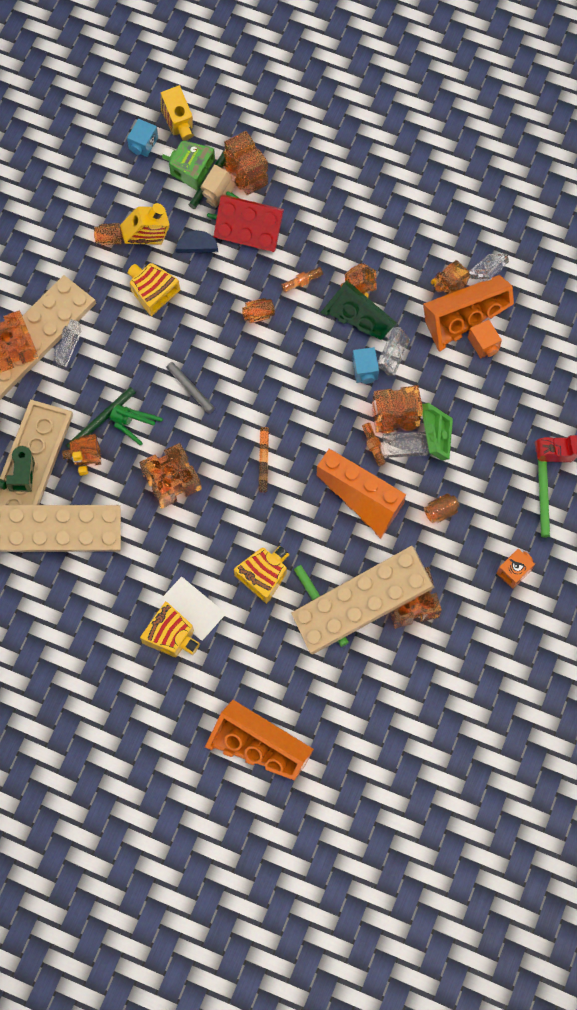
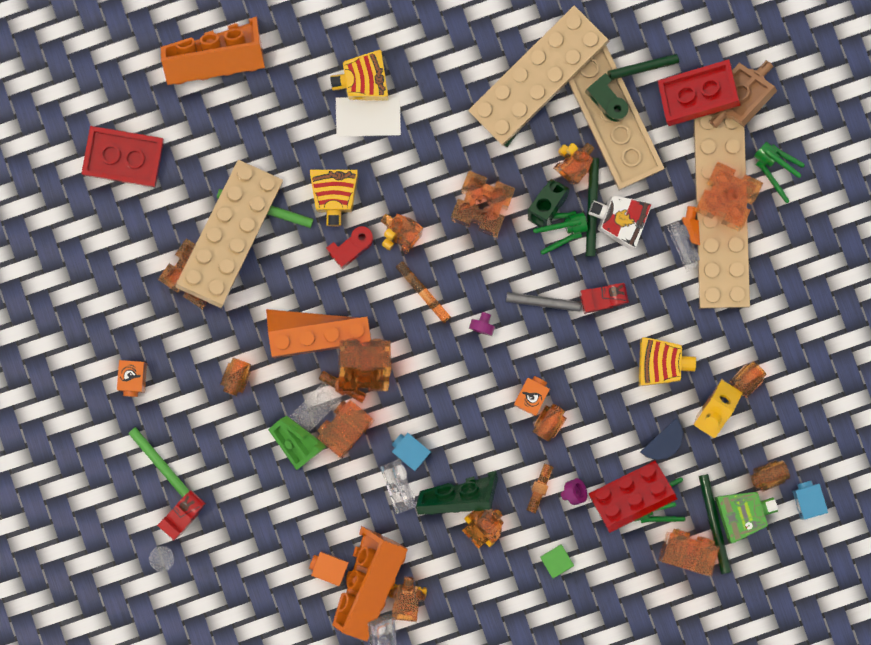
camera: 145 degrees right, 15 degrees up
yellow torso [160,85,194,141] -> none
tan brick [201,165,236,208] -> none
none -> red plate [81,126,164,188]
none -> red leg [326,226,373,270]
none -> clear orange brick [338,339,391,391]
none -> clear orange piece [380,214,423,254]
none -> magenta tile [469,312,495,336]
none -> orange brick [514,376,550,417]
none -> dark green leg [528,179,570,227]
none -> bright green tile [540,544,574,578]
none -> magenta tile [561,478,587,505]
none -> red leg [579,283,629,314]
none -> torso [588,196,652,250]
none -> orange bar [681,206,700,246]
none -> clear orange brick [751,460,790,492]

